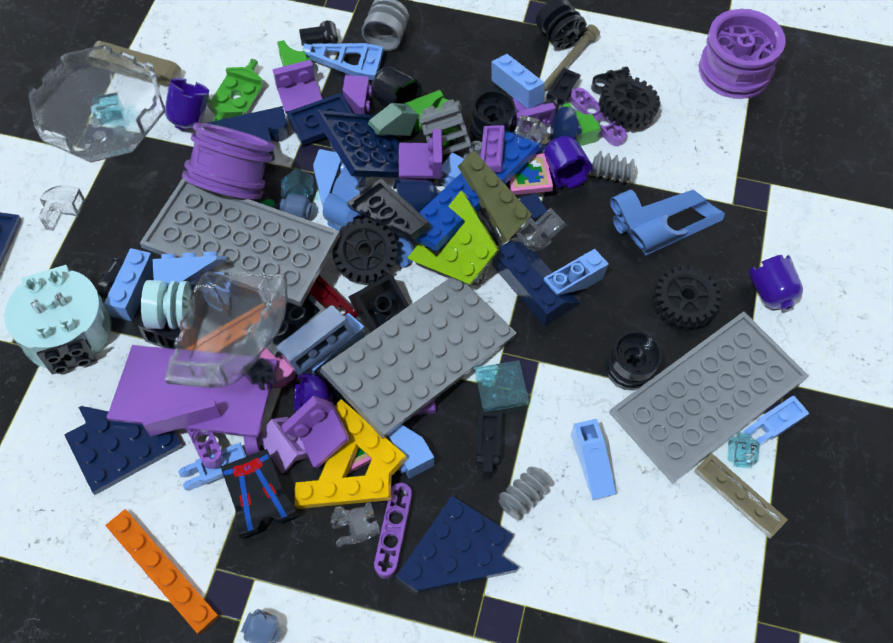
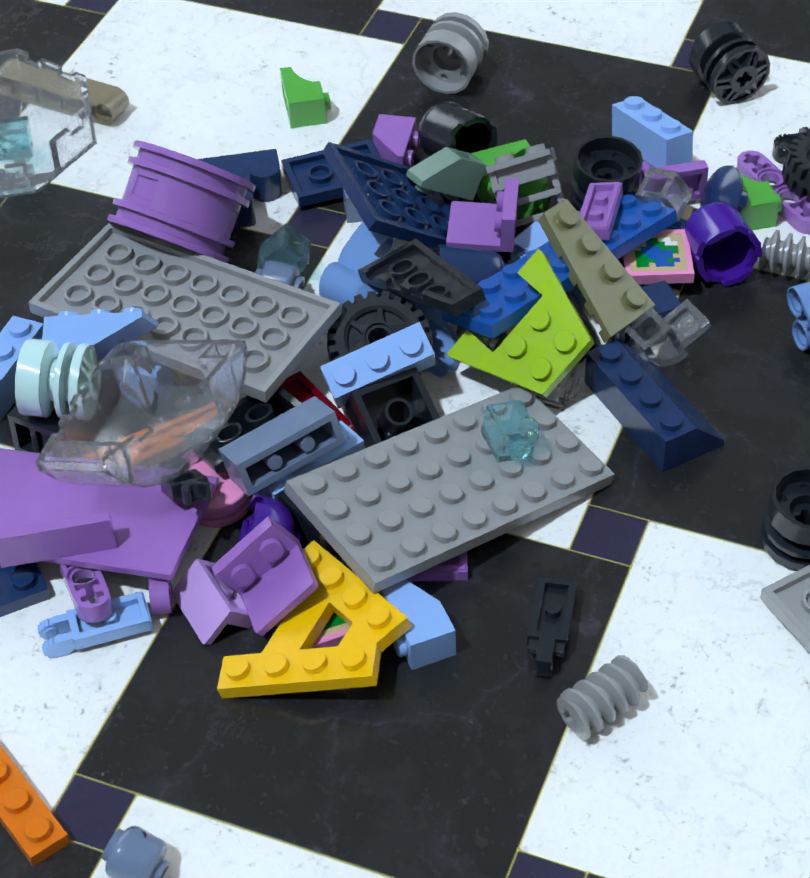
camera: 10 degrees right, 15 degrees down
dark purple cylinder [164,78,210,130] -> none
bright green plate [207,58,263,122] -> none
black piece [220,449,298,539] -> none
medium lavender bracket [272,60,322,114] -> none
black piece [299,20,338,46] -> none
light blue plate [303,43,384,80] -> none
light blue slope [313,149,345,208] -> none
clear animal [330,502,380,547] -> none
medium lavender beam [374,483,412,579] -> none
dark blue wing [396,496,519,592] -> none
clear light blue tile [474,360,529,412] -> none
light blue slope [543,249,609,296] -> none
dark tan piece [544,24,600,91] -> none
black plate [544,68,581,113] -> none
light blue slope [571,418,616,500] -> none
none -> light blue brick [320,322,436,409]
none -> clear light blue brick [480,400,539,463]

